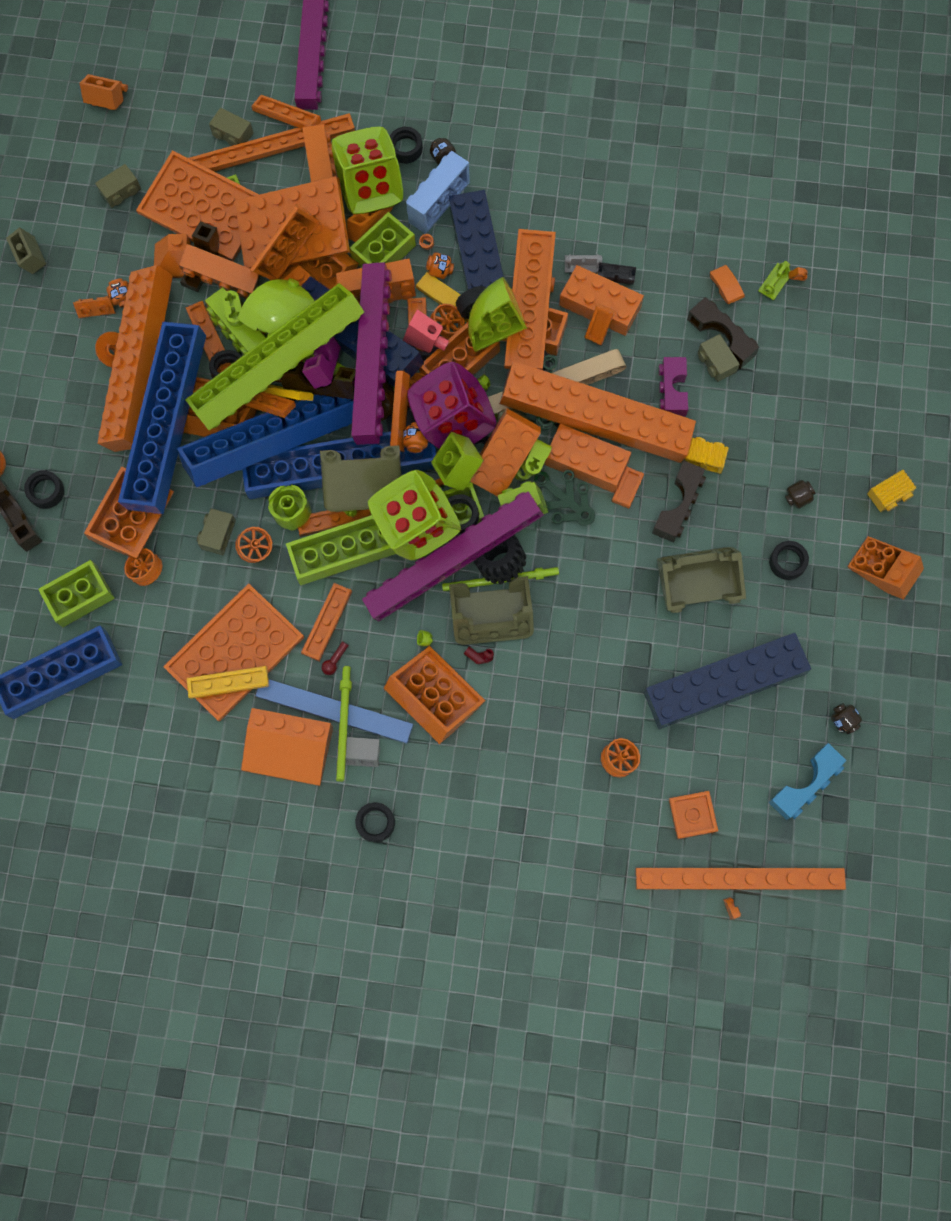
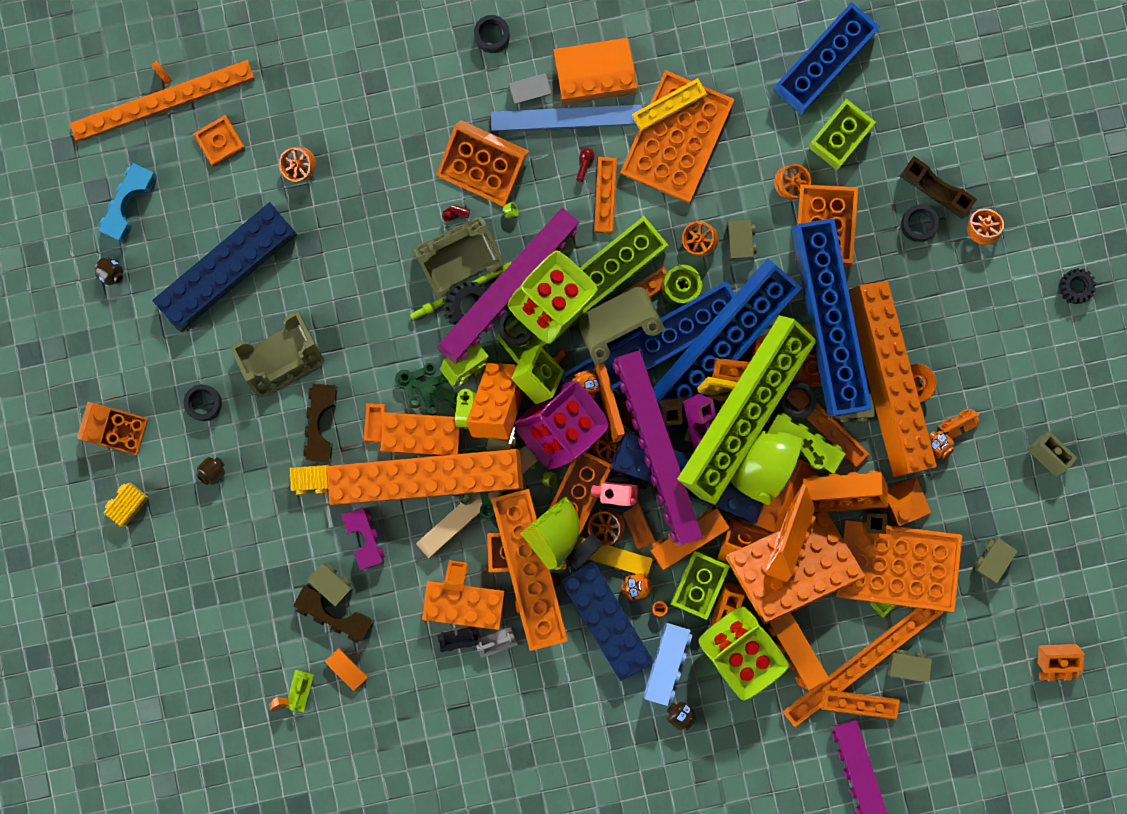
camera: 160 degrees right, 10 degrees up
lime bar [336,666,352,782] -> none
black tyre [390,126,423,164] -> none

